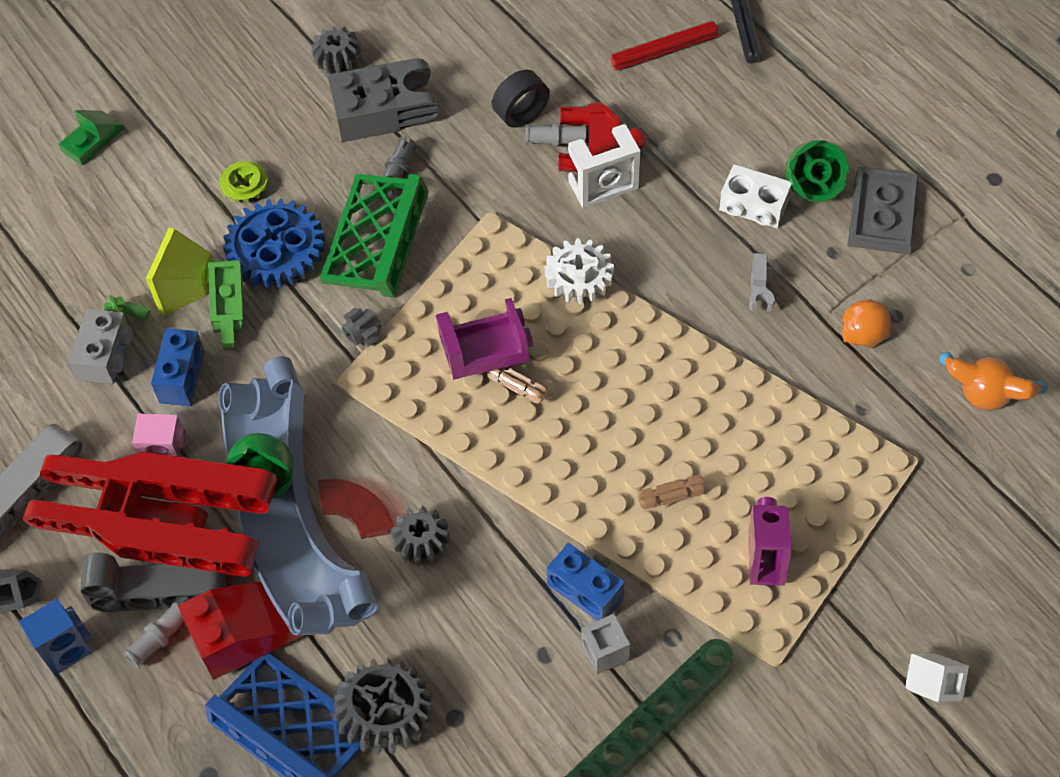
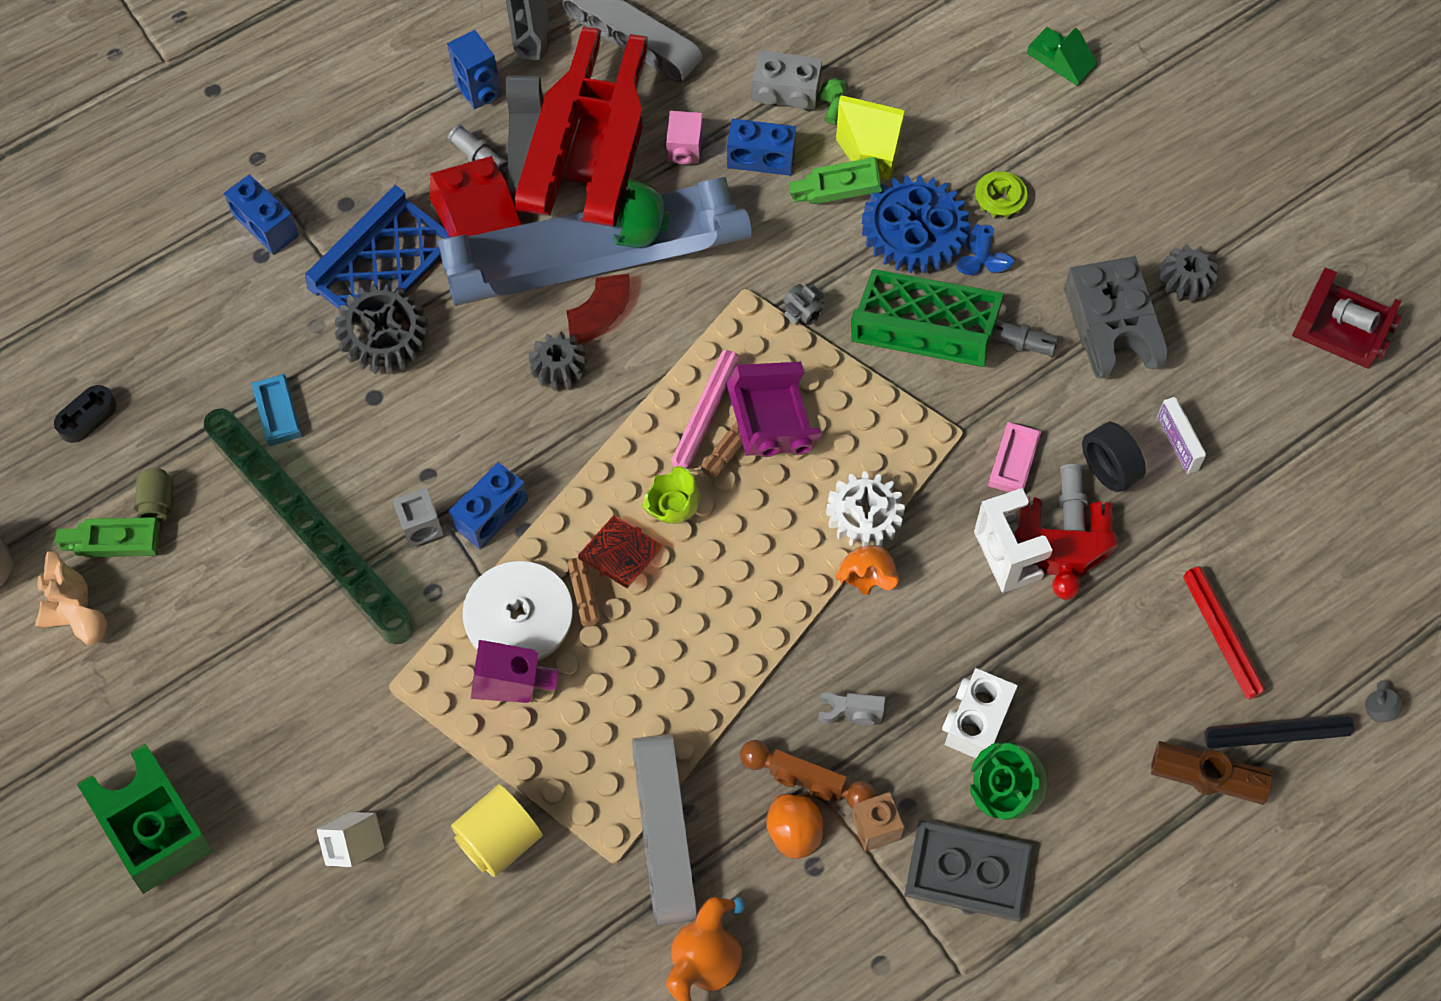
camera: 90 degrees right, 5 degrees up
none -> light yellow piece [451,784,543,877]
none -> white piece [462,561,573,661]
none -> clear red piece [578,515,662,589]
none -> light grey beam [632,734,696,926]
none -> lime hair [641,466,701,524]
none -> bright pink axle [672,350,739,469]
none -> dark orange plate [740,740,876,809]
none -> orange hair [836,545,899,595]
none -> medium nougat brick [851,792,904,852]
none -> blue plant [956,224,1014,275]
none -> bright pink tile [988,422,1041,492]
none -> reddish brown piece [1150,741,1273,805]
none -> tile [1157,397,1206,475]

